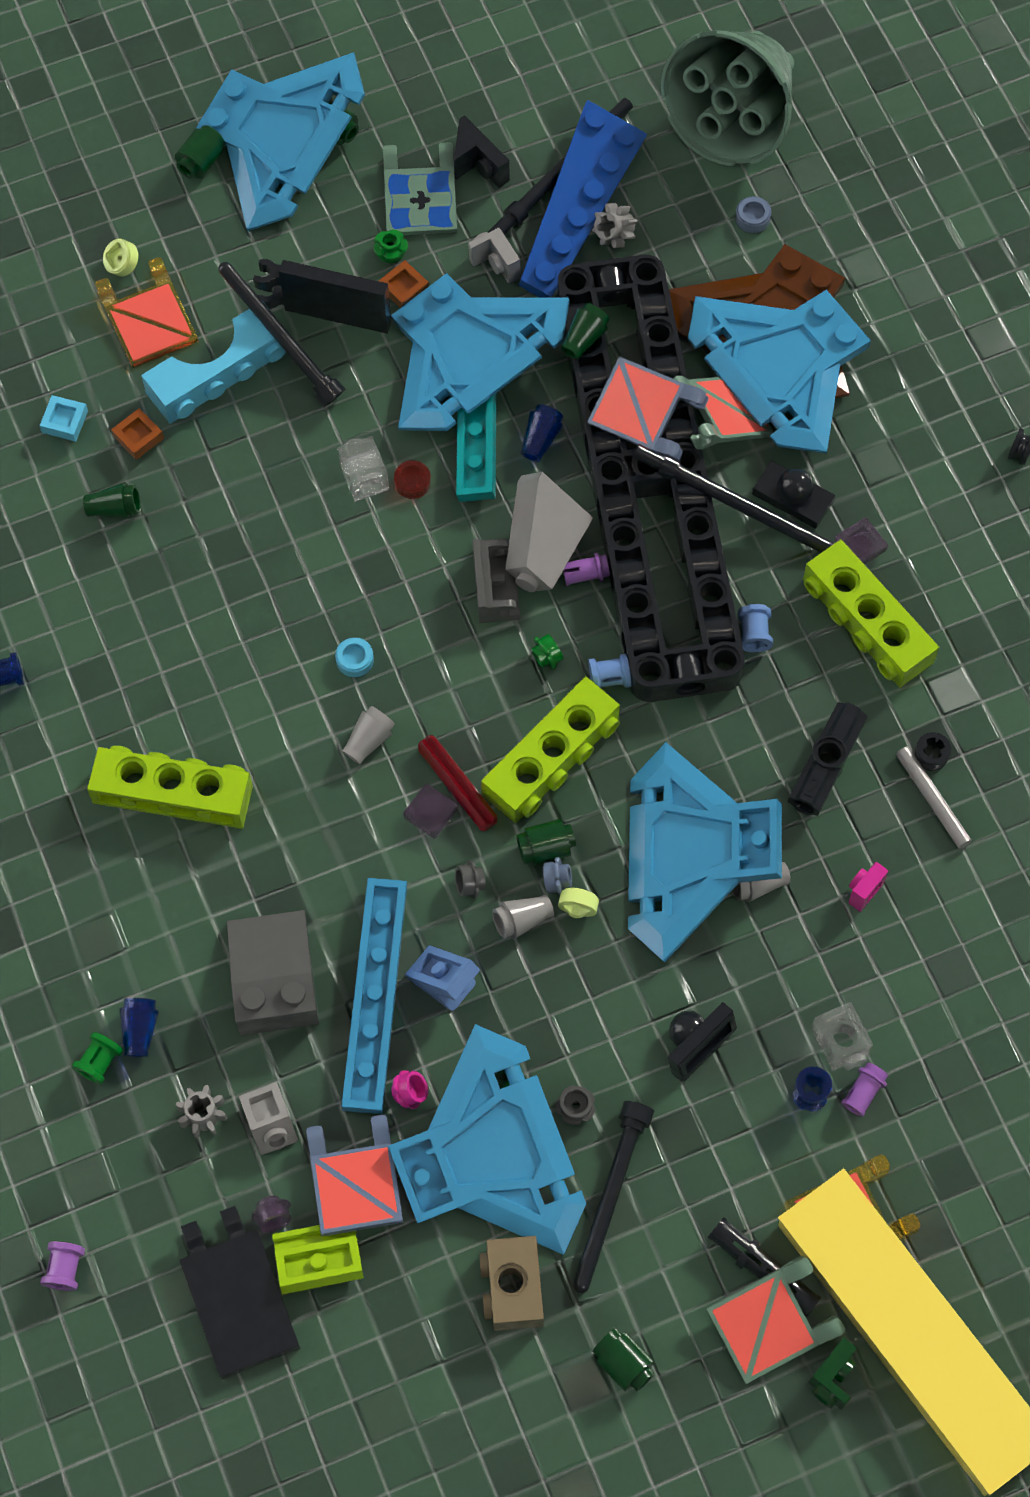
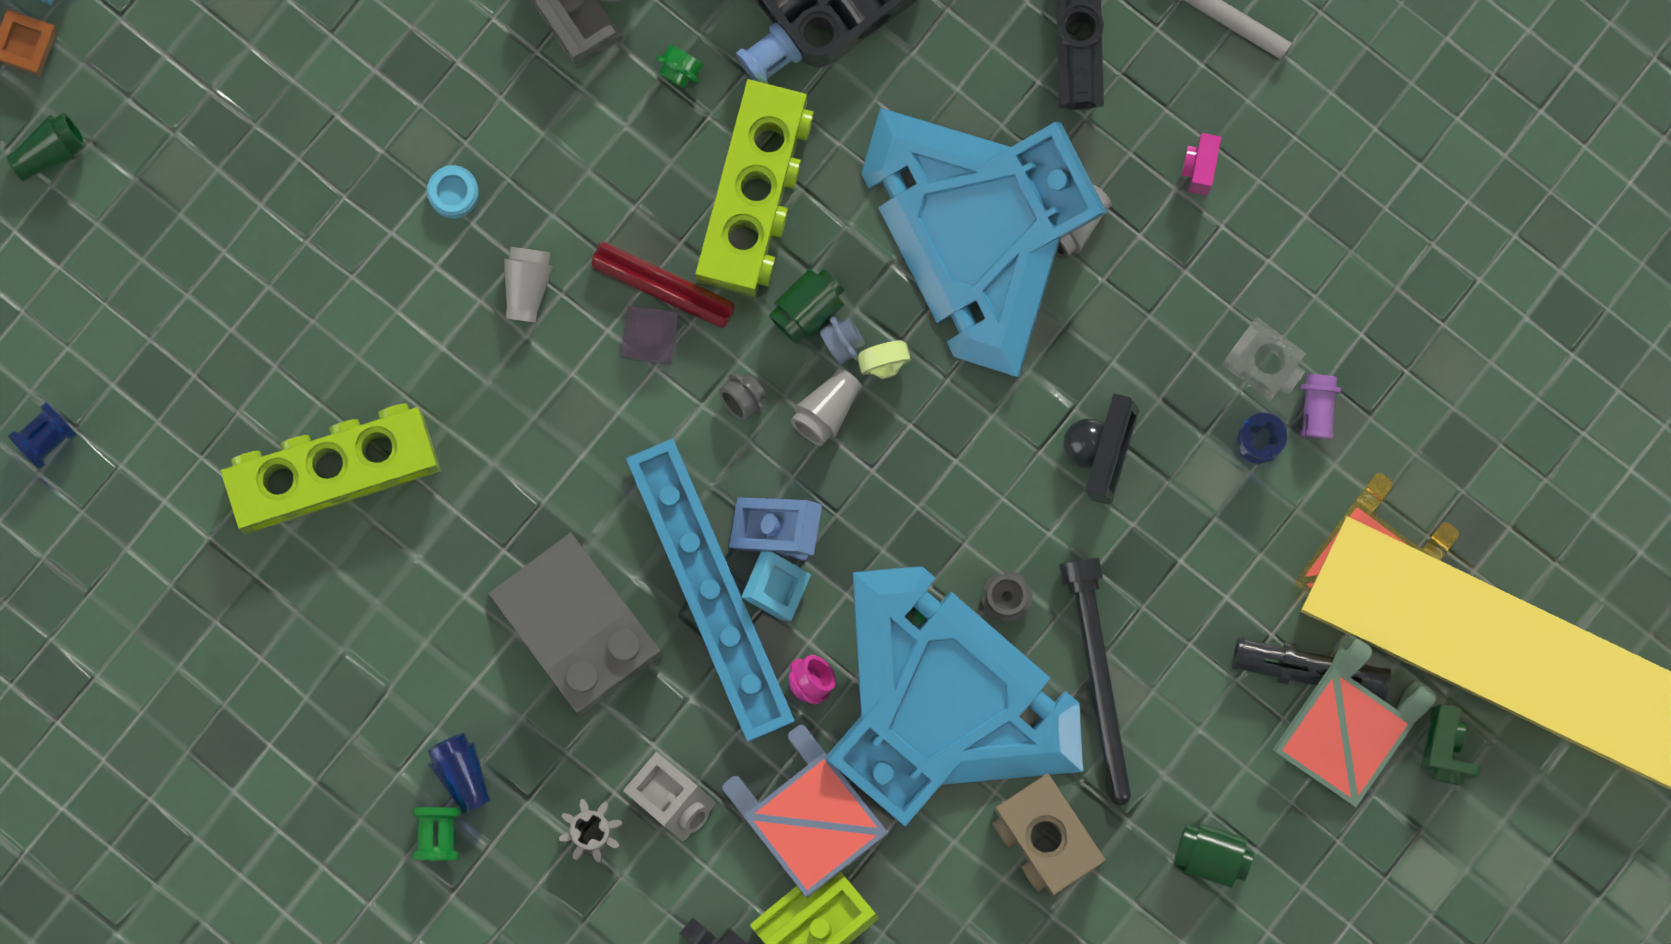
camera: 30 degrees left, 15 degrees up
clear purple plate [252,1196,291,1233] -> none
none -> medium azure plate [741,551,811,621]

